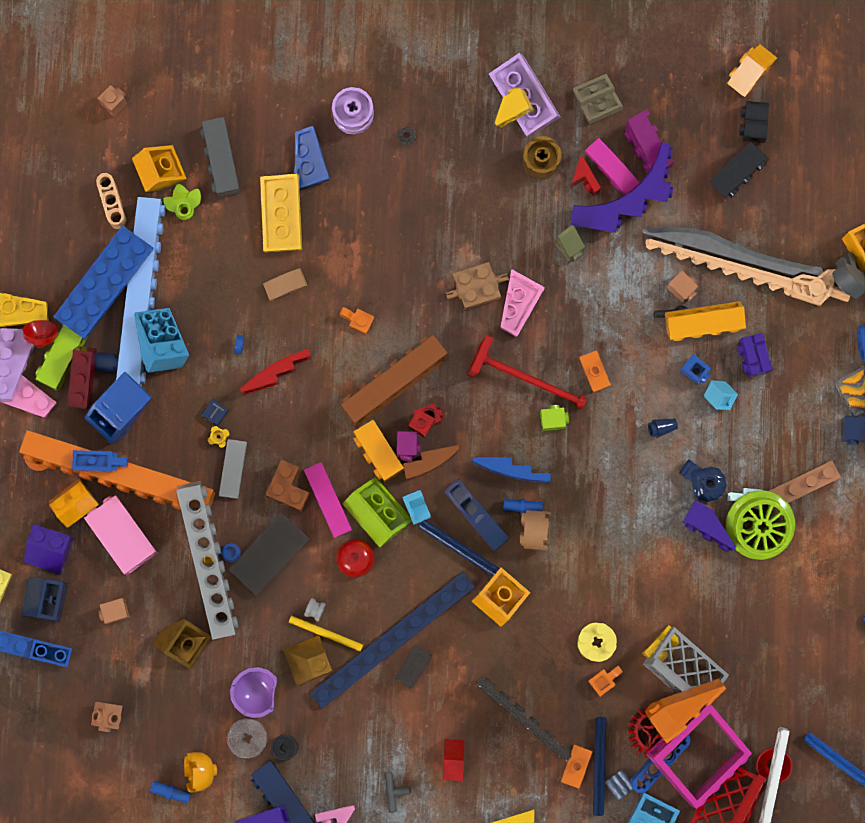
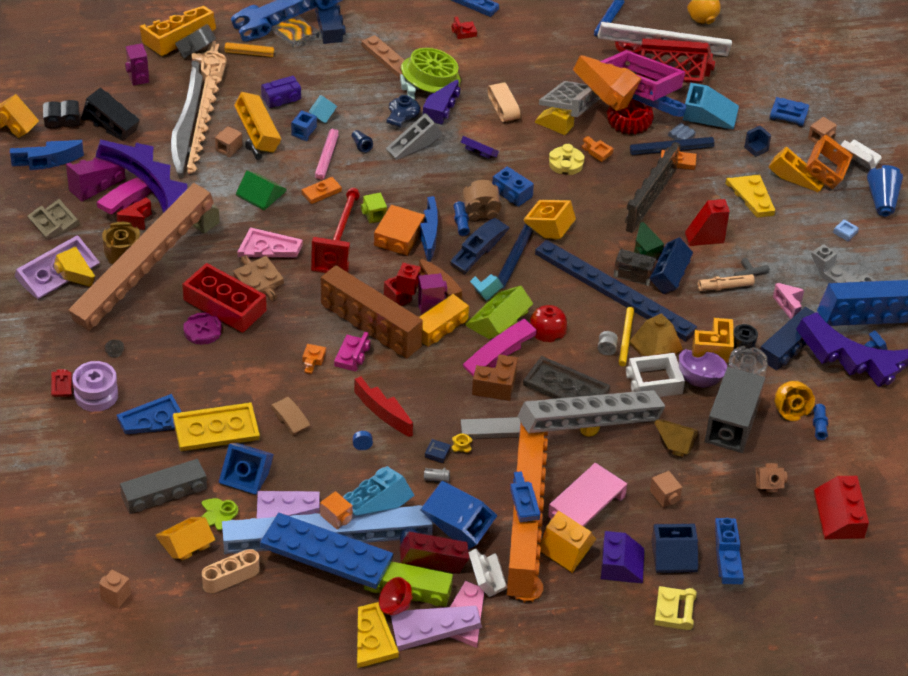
camera: 105 degrees left, 35 degrees down
none -> blue slope [10,140,84,170]
none -> red bracket [51,369,73,397]
none -> nougat brick [69,183,214,331]
none -> magenta brick [125,43,149,86]
none -> red brick [182,263,267,333]
none -> magenta tile [183,313,222,345]
none -> blue slope [219,443,274,494]
none -> light orange axle [224,42,275,57]
none -> green slope [236,170,287,210]
none -> lavender wing [257,491,320,519]
none -> bright pink axle [315,129,339,180]
none -> orange brick [320,491,353,529]
none -> dark pink bracket [334,332,371,372]
none -> orange brick [374,205,425,256]
none -> light grey slope [386,113,443,160]
none -> light grey pin [424,468,450,482]
none -> red bracket [451,16,477,39]
none -> dark purple plate [461,136,499,158]
none -> white bracket [468,549,507,597]
none -> light nougat beam [487,82,520,122]
none -> blue brick [492,166,534,207]
none -> white window [626,353,685,397]
none -> dark green slope [634,222,664,264]
none -> dark blue brick [649,237,693,294]
none -> light orange brick [692,318,734,363]
none -> light nougat pin [698,274,755,292]
none -> dark grey brick [705,367,765,453]
none -> red slope [814,475,869,540]

